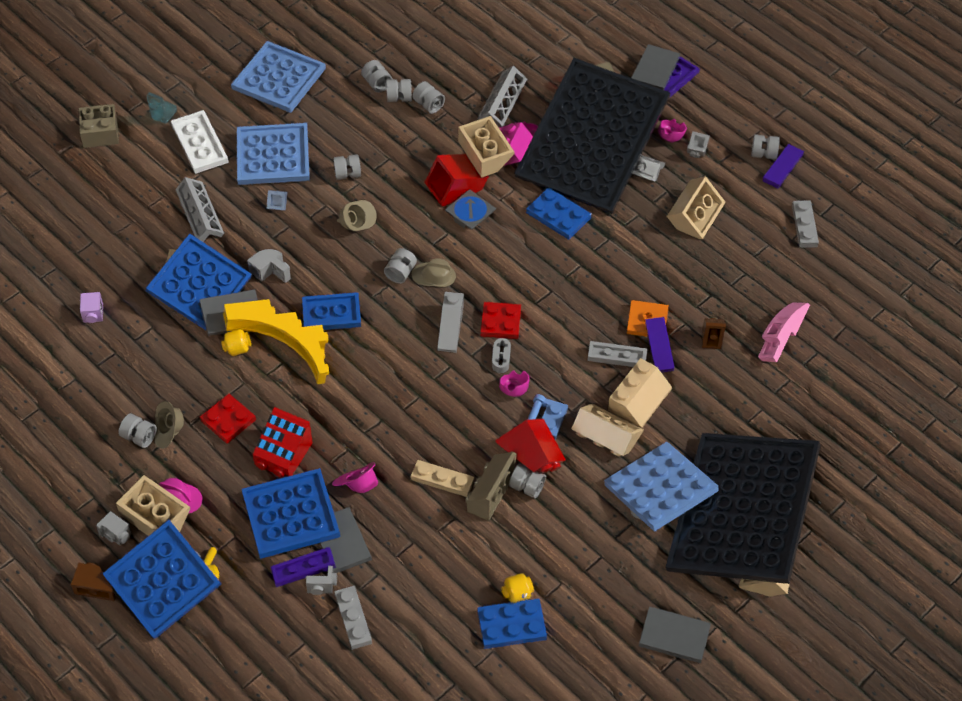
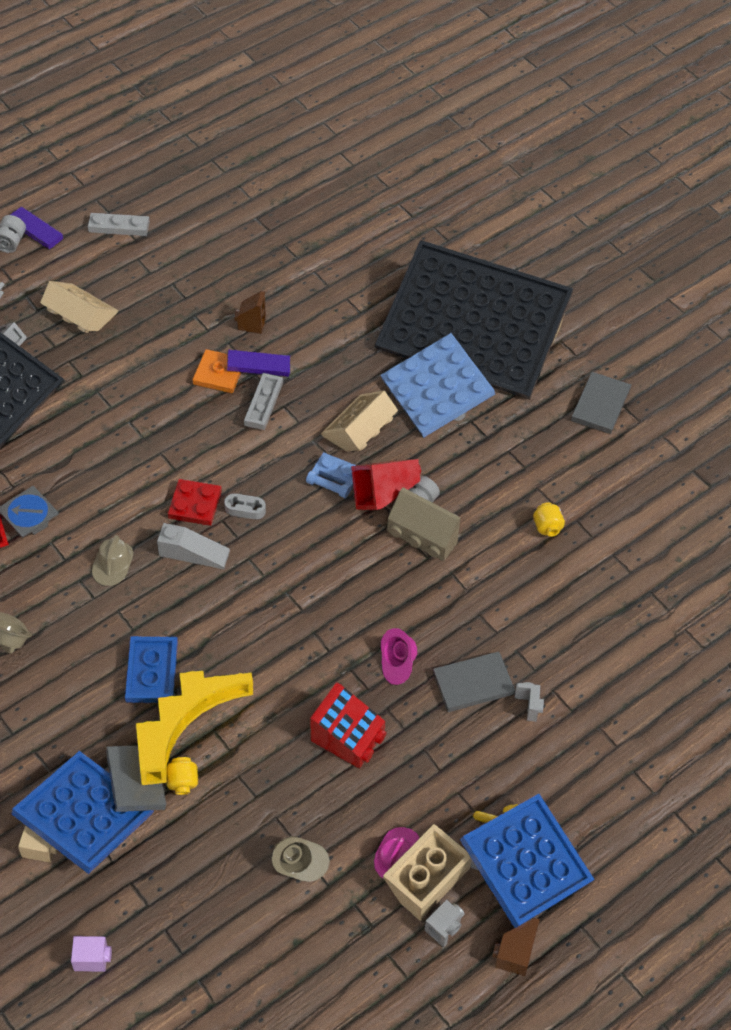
camera: 85 degrees left, 0 degrees up
light grey wheel [119,413,157,448] -> none
red plate [200,394,256,444] -> none
blue plate [242,468,341,559] -> none
light grey brick [247,249,291,283] -> none
dark purple tile [270,547,336,587] -> none
light grey plate [335,586,372,650] -> none
light grey wheel [384,248,417,284] -> none
tan plate [411,460,474,497] -> none
blue plate [477,598,547,649] -> none
dark pink hair [499,370,530,397] -> none
blue plate [526,188,591,240] -> none
tan slope [608,358,672,428] -> none
bright pink slope [758,303,810,362] -> none

